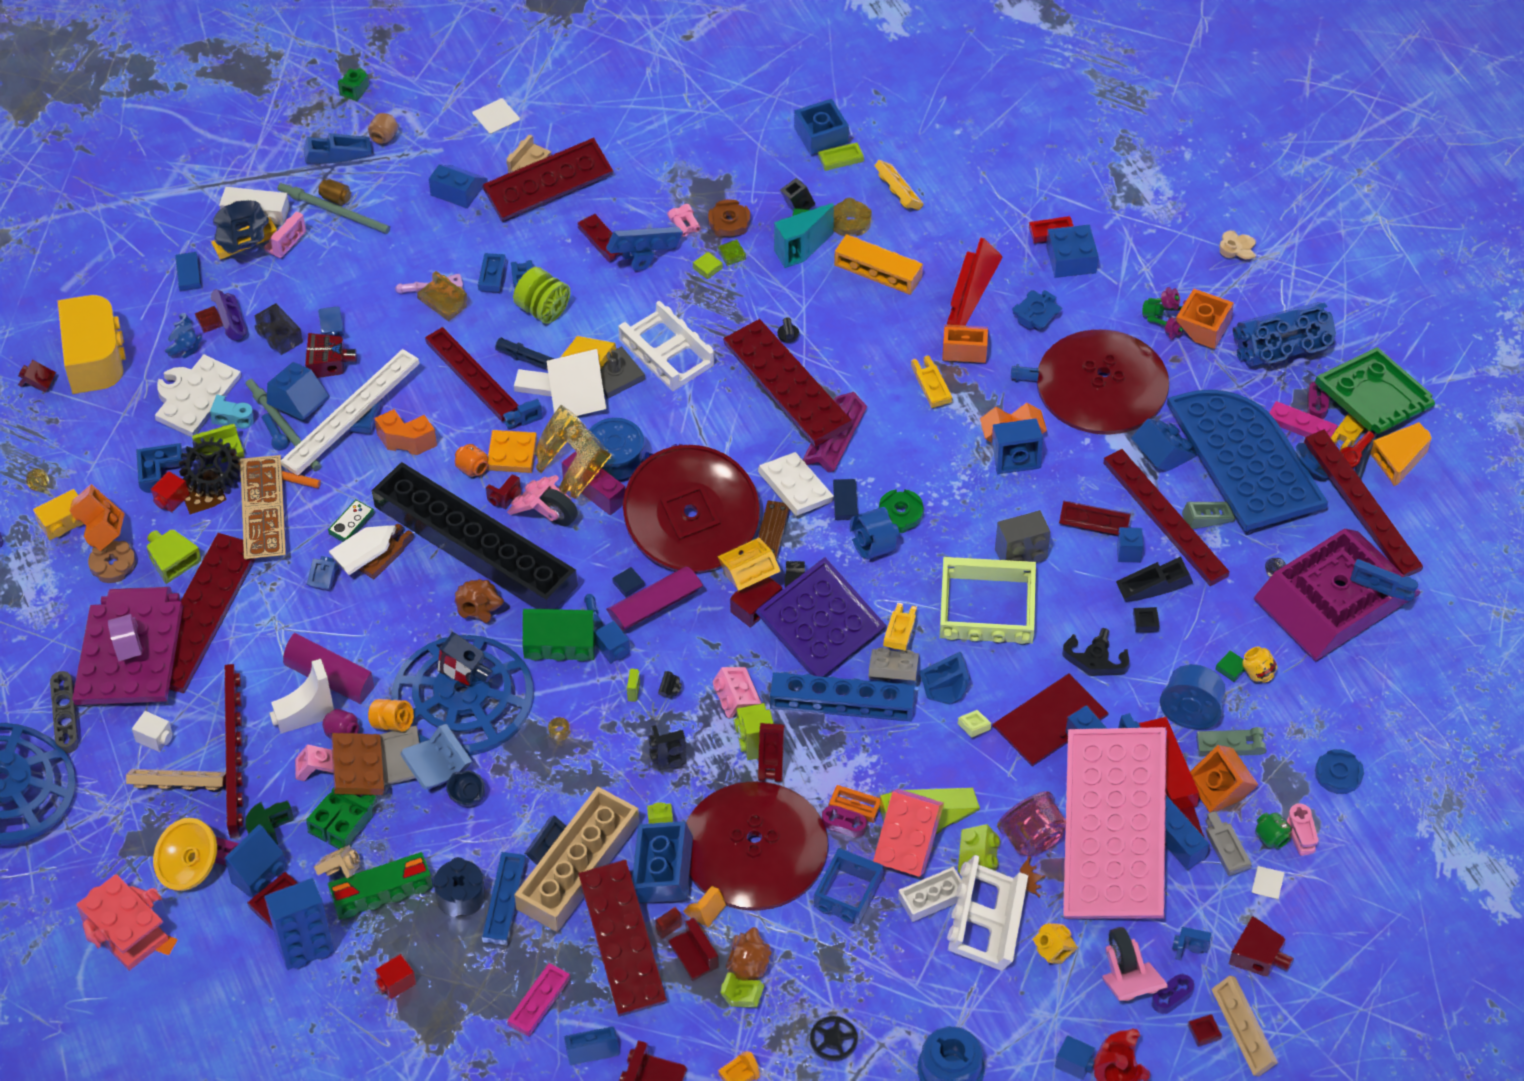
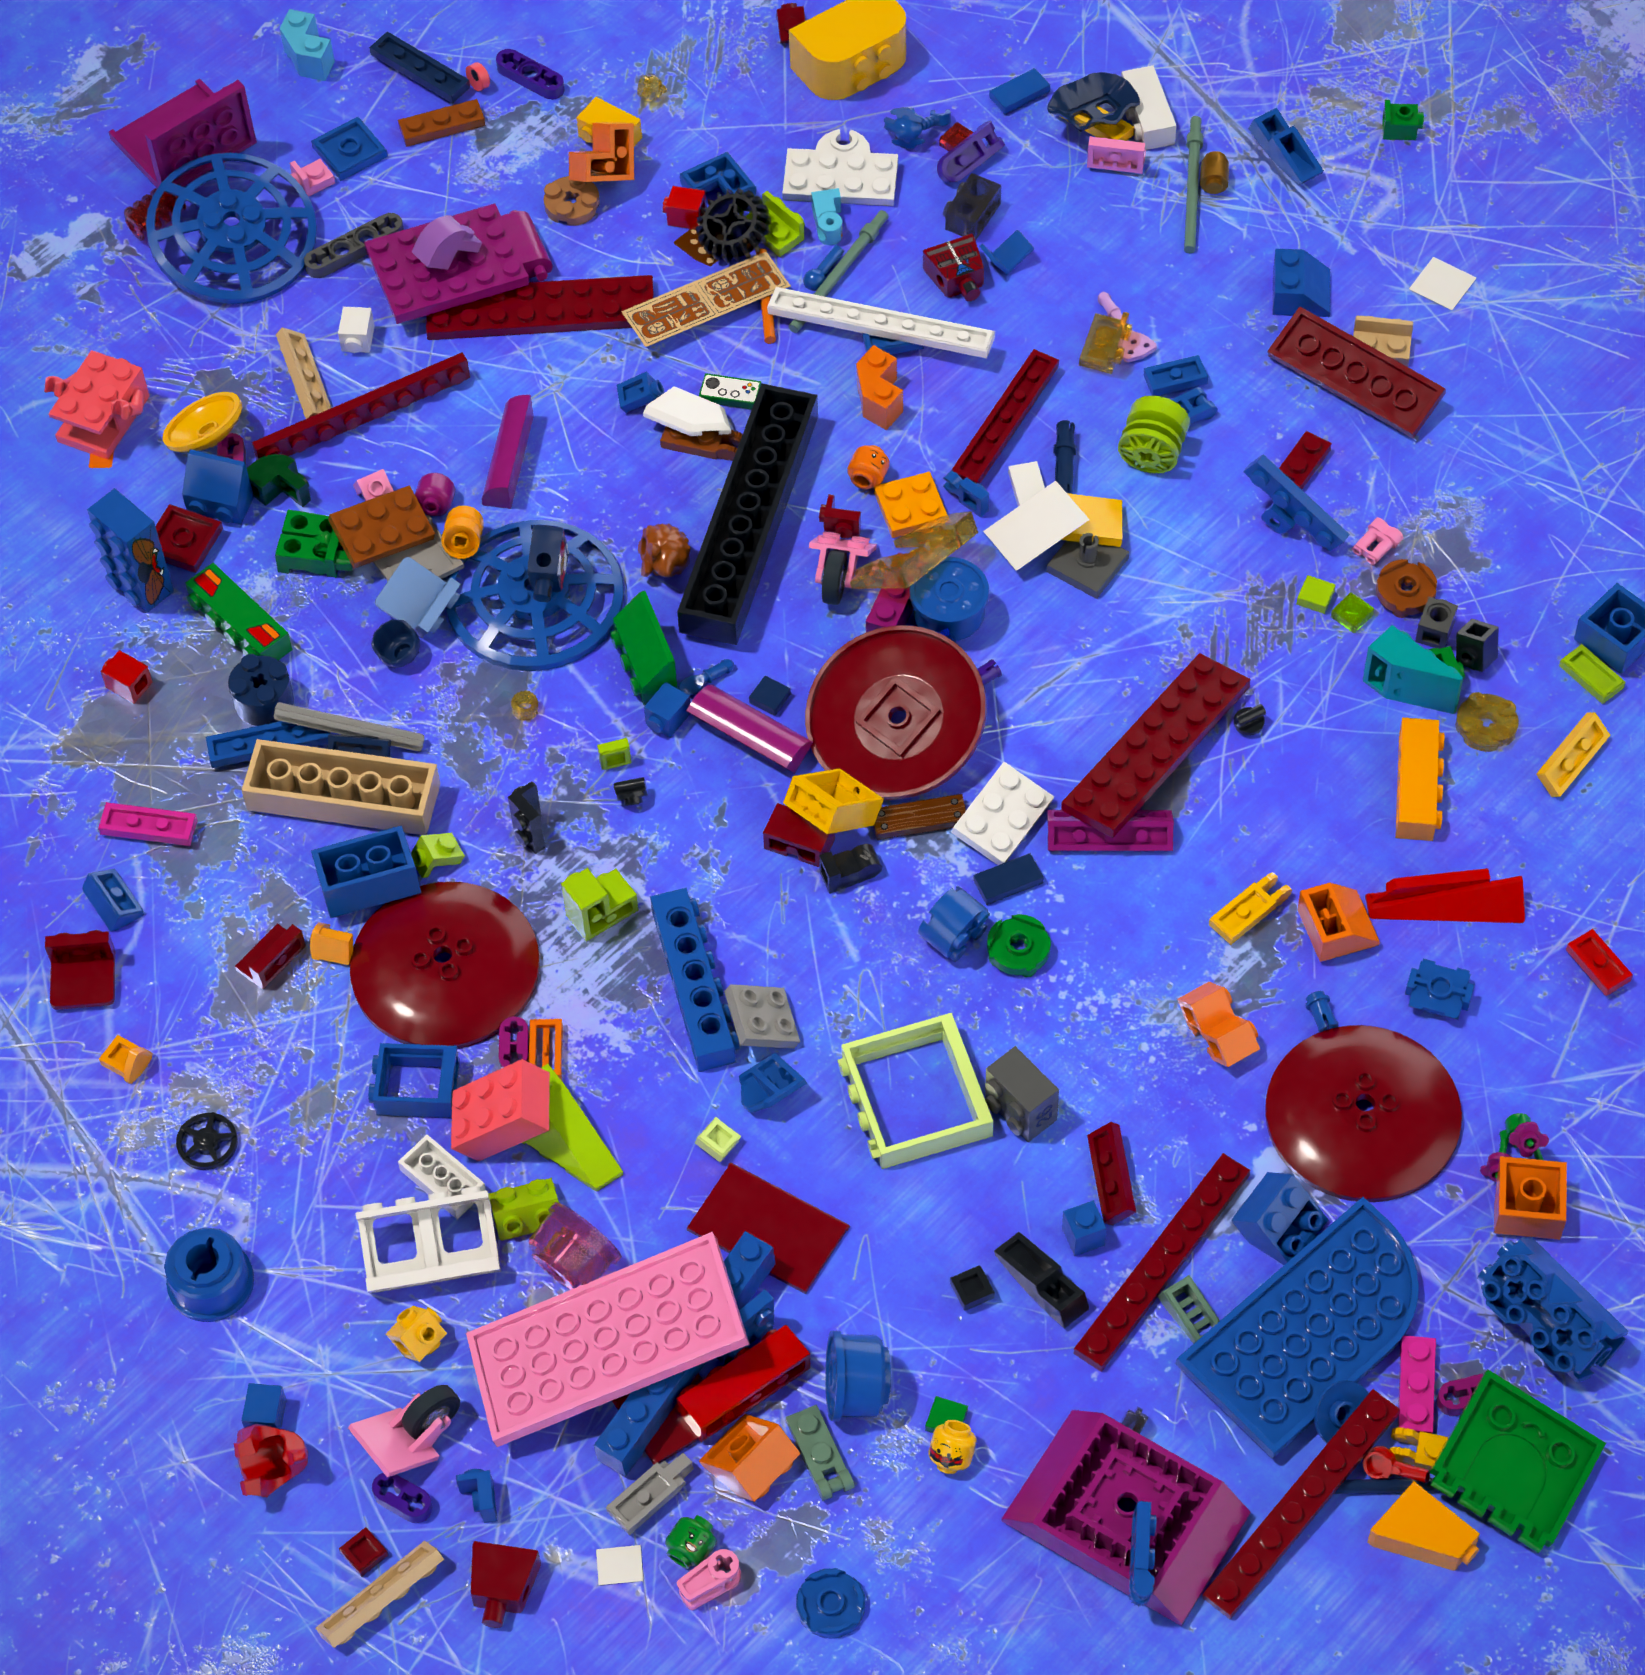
camera: 70 degrees right, 5 degrees up
lime torso [146,530,202,584] -> none
blue slope [267,362,329,420] -> none
white arch [269,659,334,734] -> none
tan bracket [314,845,360,878] -> none
medium nougat head [368,113,398,144] -> none
dark red plate [578,859,667,1017] -> none
white window [618,301,714,391] -> none
clear red tile [655,907,682,939] -> none
bright pink bracket [713,667,762,718] -> none
lime bracket [721,972,764,1007] -> none
dark orange animal [726,927,772,981] -> none
dark purple plate [755,557,886,677] -> none
dark red plate [758,723,785,782] -> none
yellow hinge [883,603,917,651] -> none
blue slope [992,418,1043,475] -> none
dark orange piece [1020,856,1045,897] -> none
blue brick [1046,224,1099,278] -> none
black piece [1062,628,1129,676] -> none
none -> light grey axle [274,702,425,752]
none -> dark grey brick [1415,597,1458,648]

